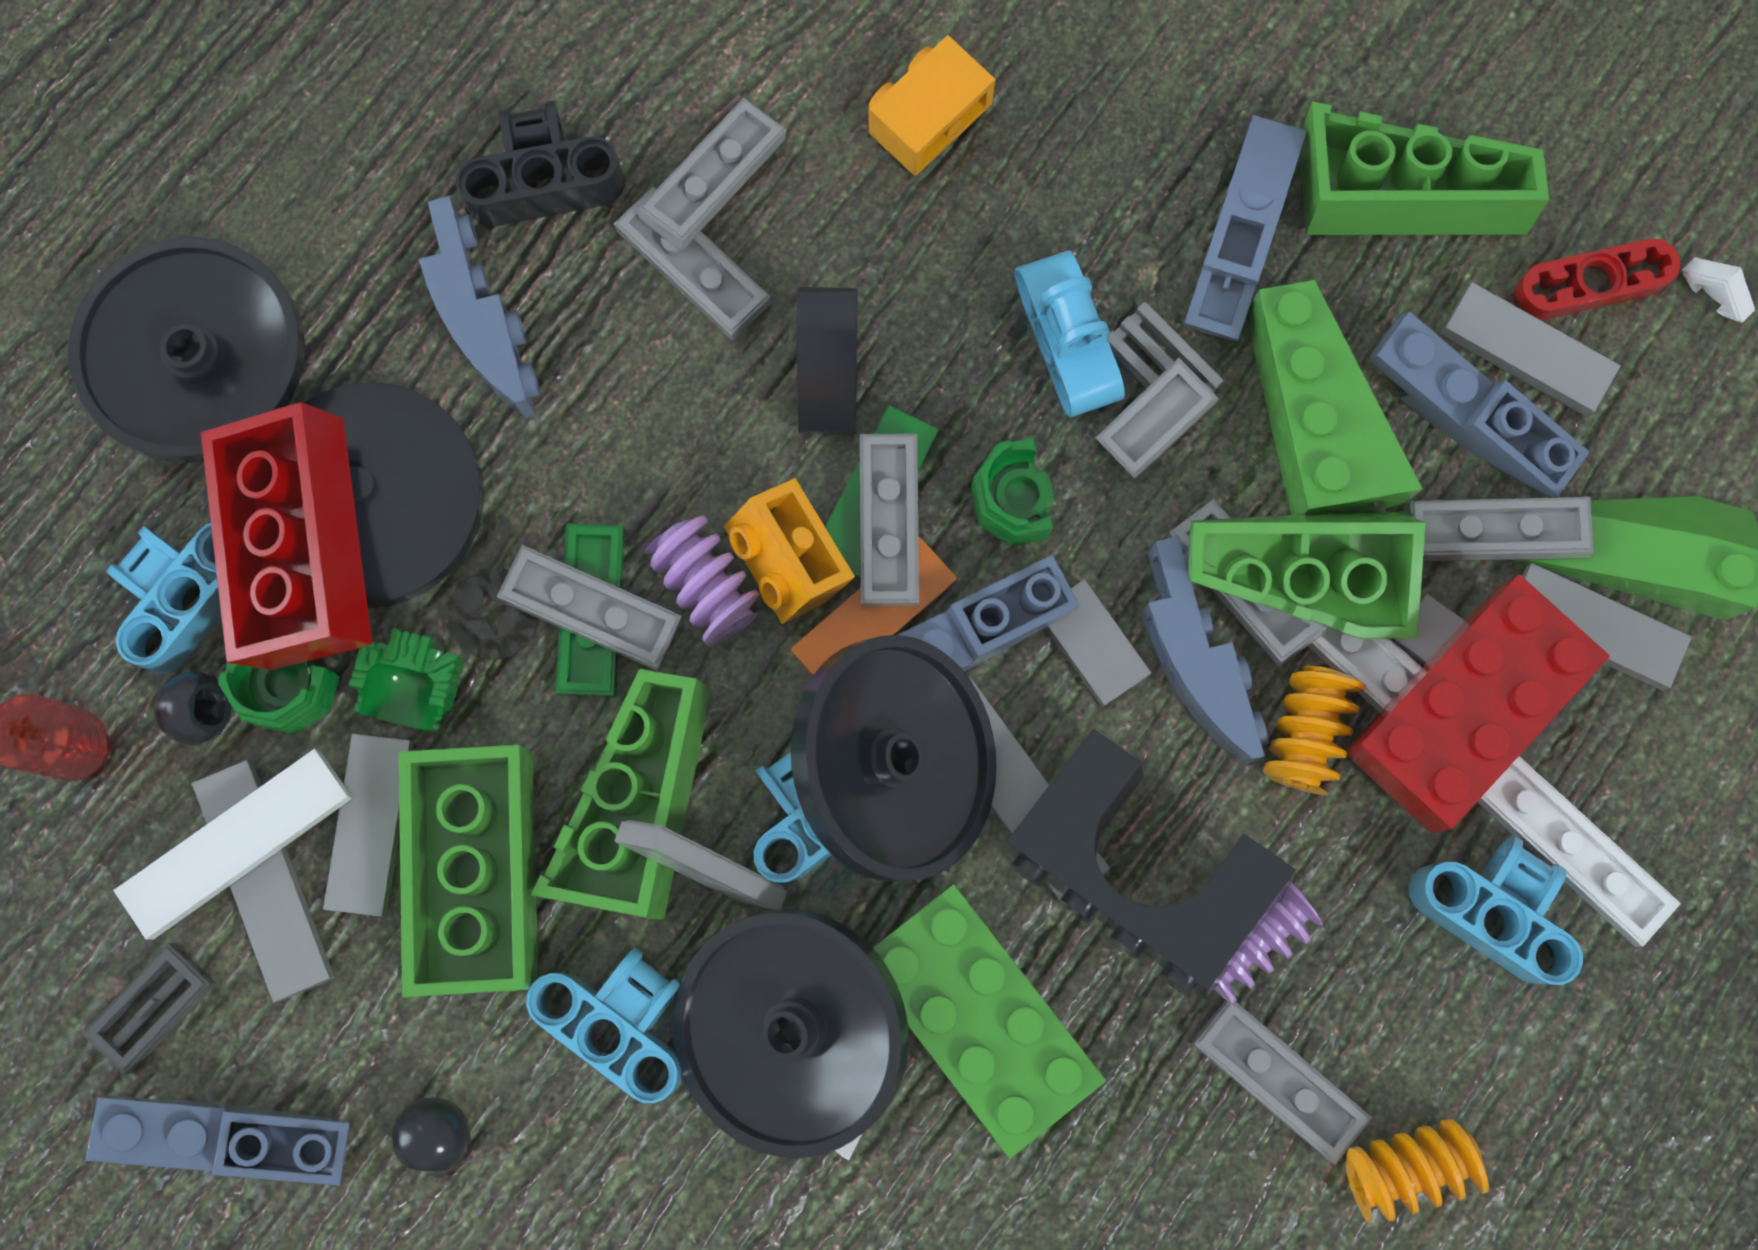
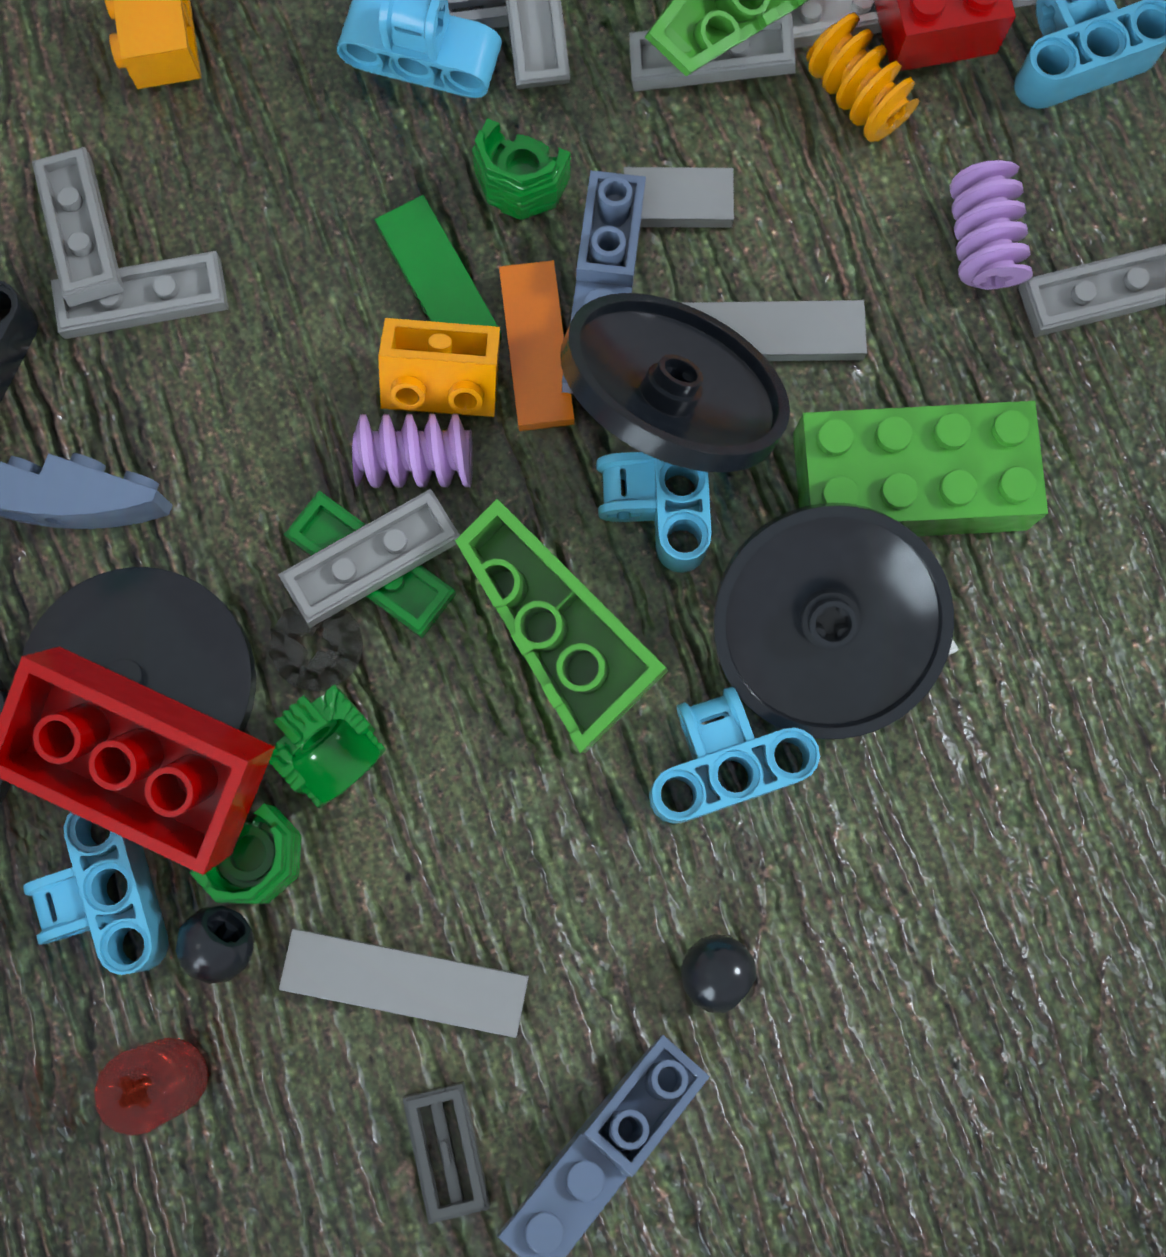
camera: 55 degrees left, 0 degrees up
white tile [113,749,353,940] -> none
light grey tile [323,734,415,917] -> none
bright green brick [399,745,538,997] -> none
light grey tile [614,820,787,910] -> none
black piece [796,287,858,435] -> none
light grey tile [860,434,919,607] -> none
black arch [1006,728,1296,999] -> none
sand blue slope [1141,536,1268,765] -> none

